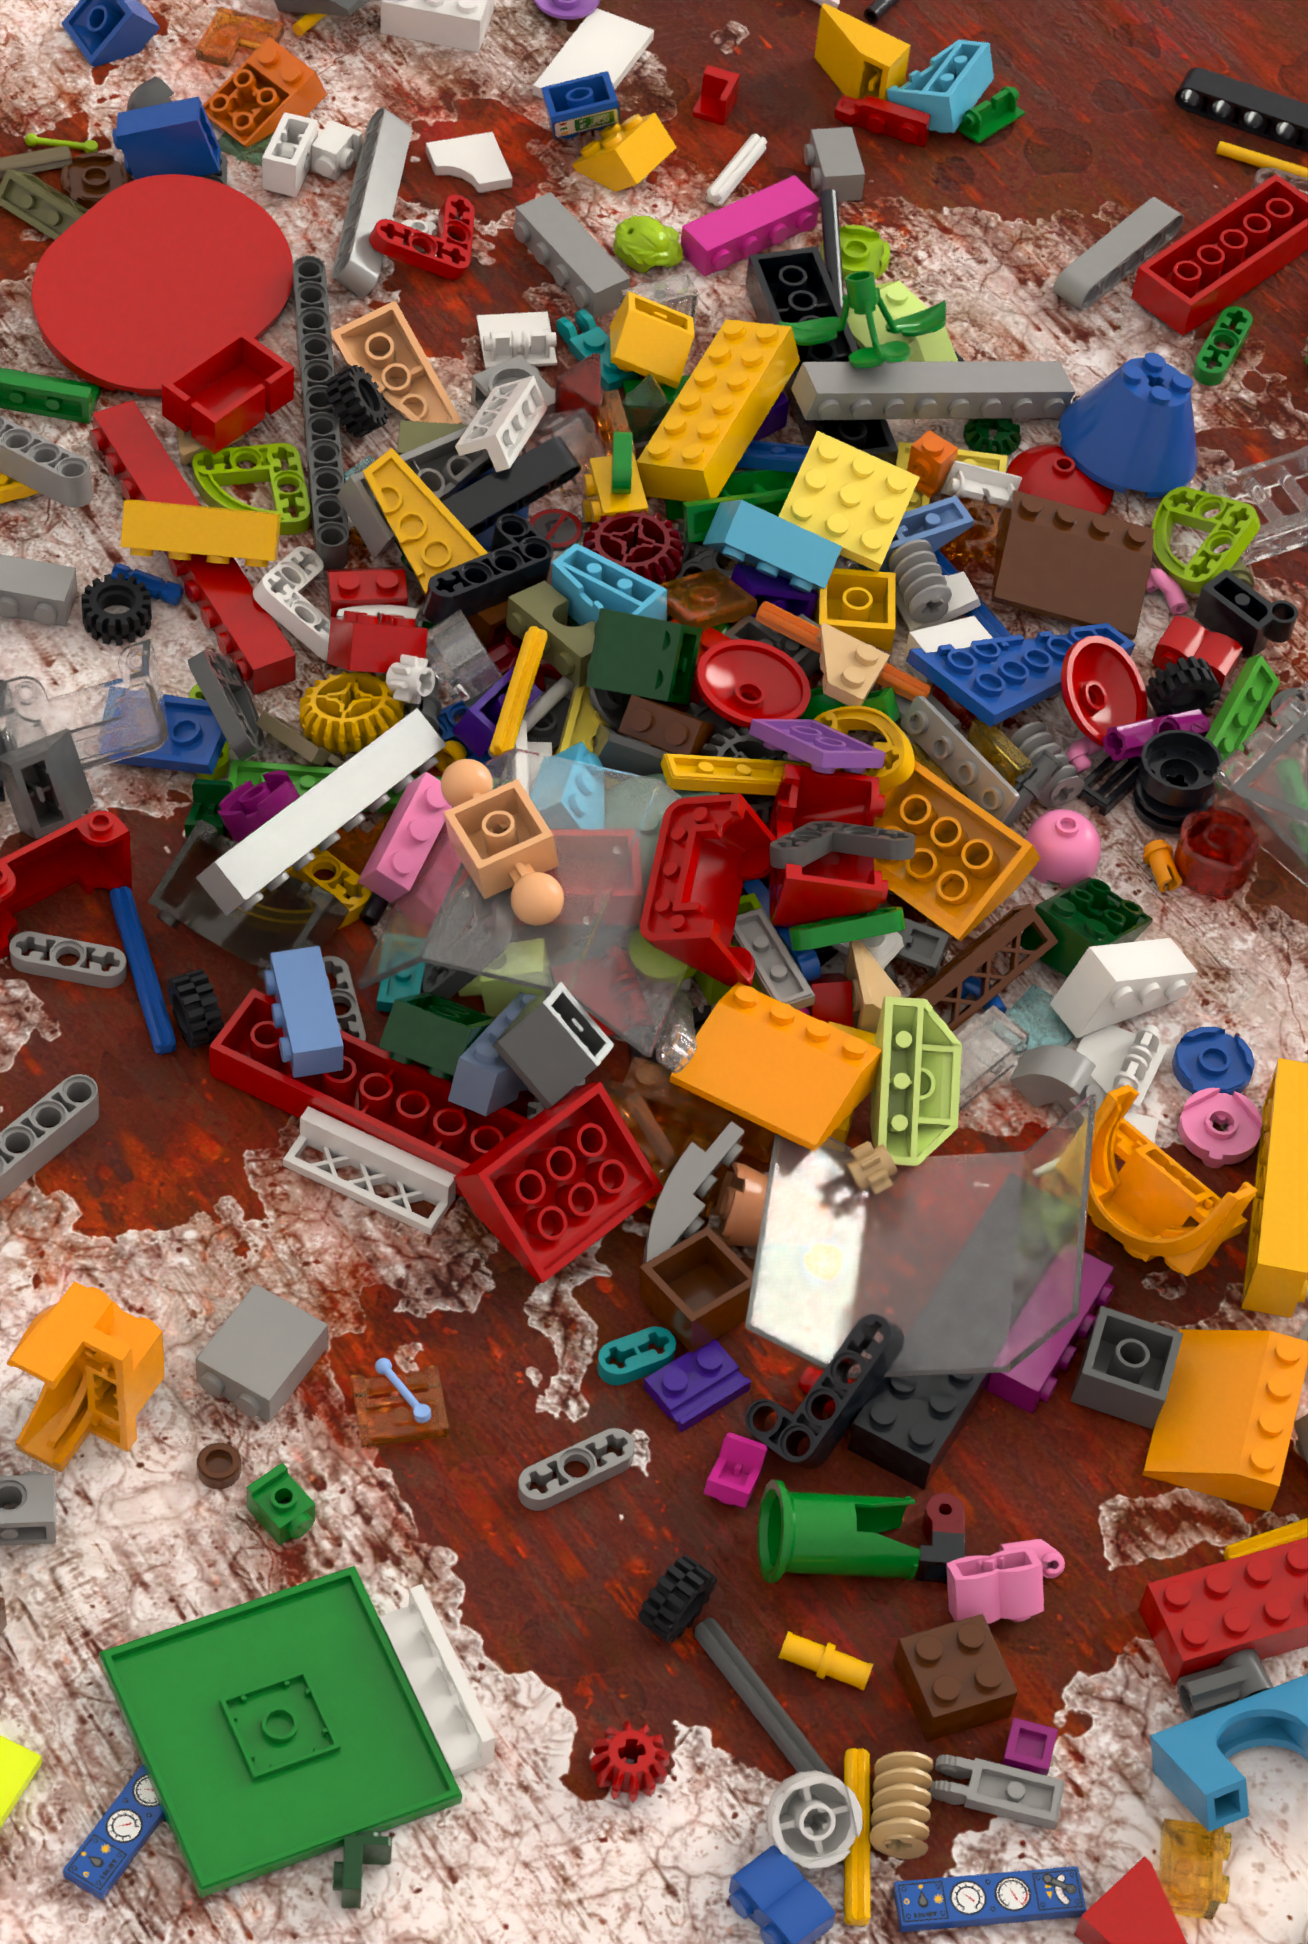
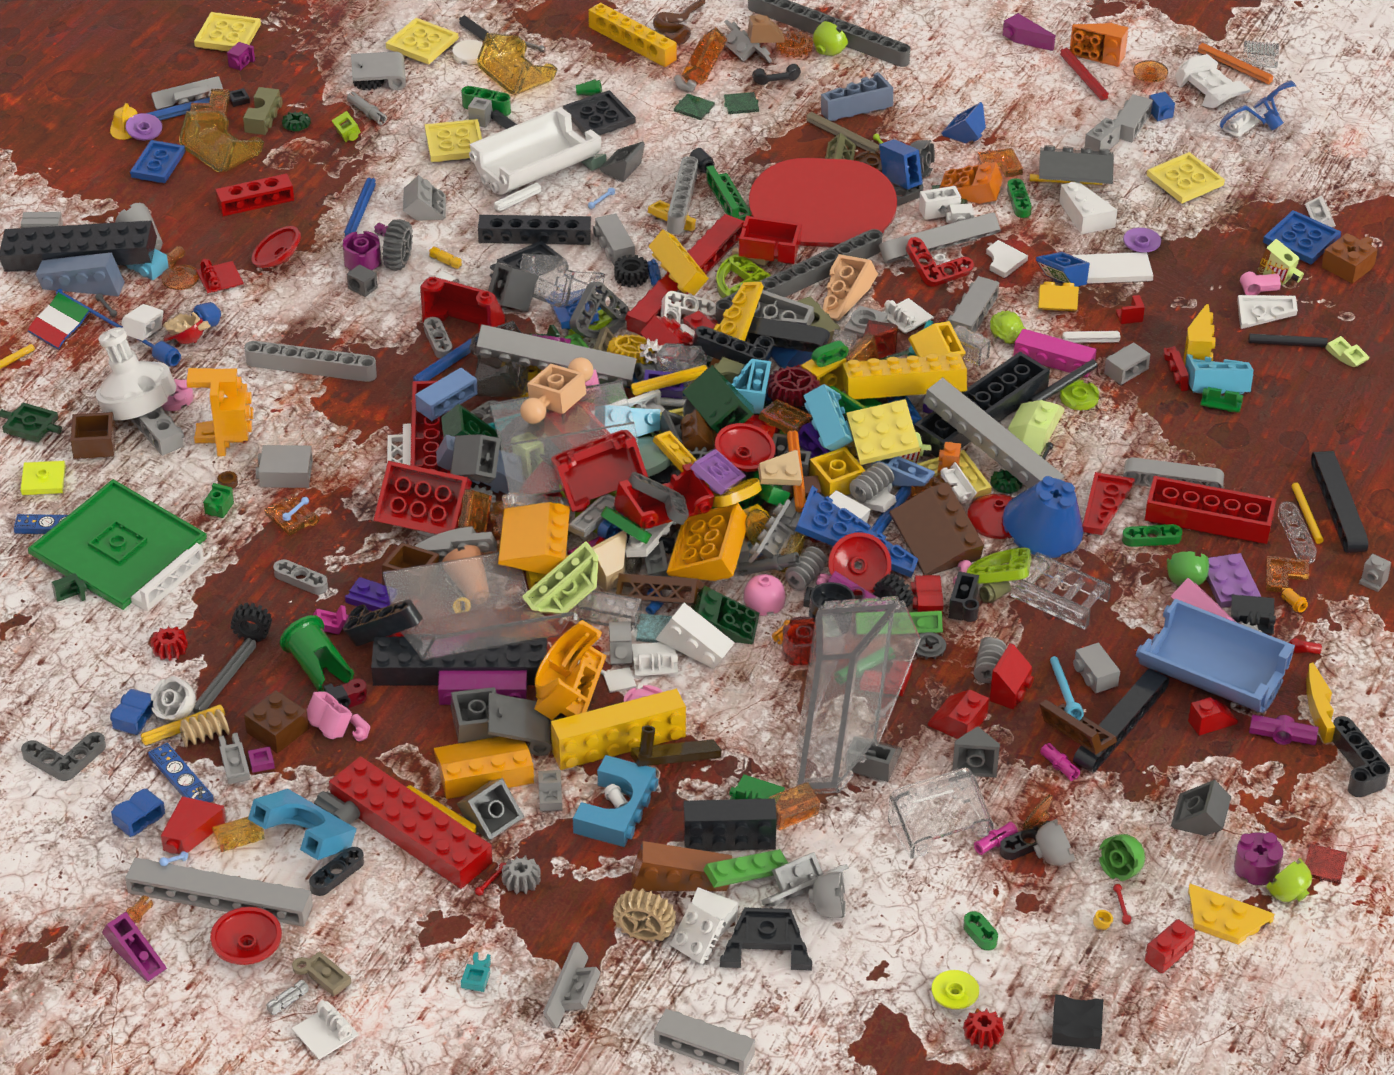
camera: 65 degrees right, 10 degrees down
black tyre [167,969,224,1050] -> none
black tyre [326,365,389,438] -> none
white fence [455,376,548,472] -> none
teal beam [597,1326,676,1386] -> none
yellow pin [778,1631,873,1691] -> none
green plant [779,271,946,368] -> none
tan gear [846,1141,898,1195] -> none
blue tile [1172,1027,1255,1096] -> none
none -> dark grey door [488,693,551,756]
none -> green beam [1007,178,1032,218]
none -> red wing [1082,472,1135,535]

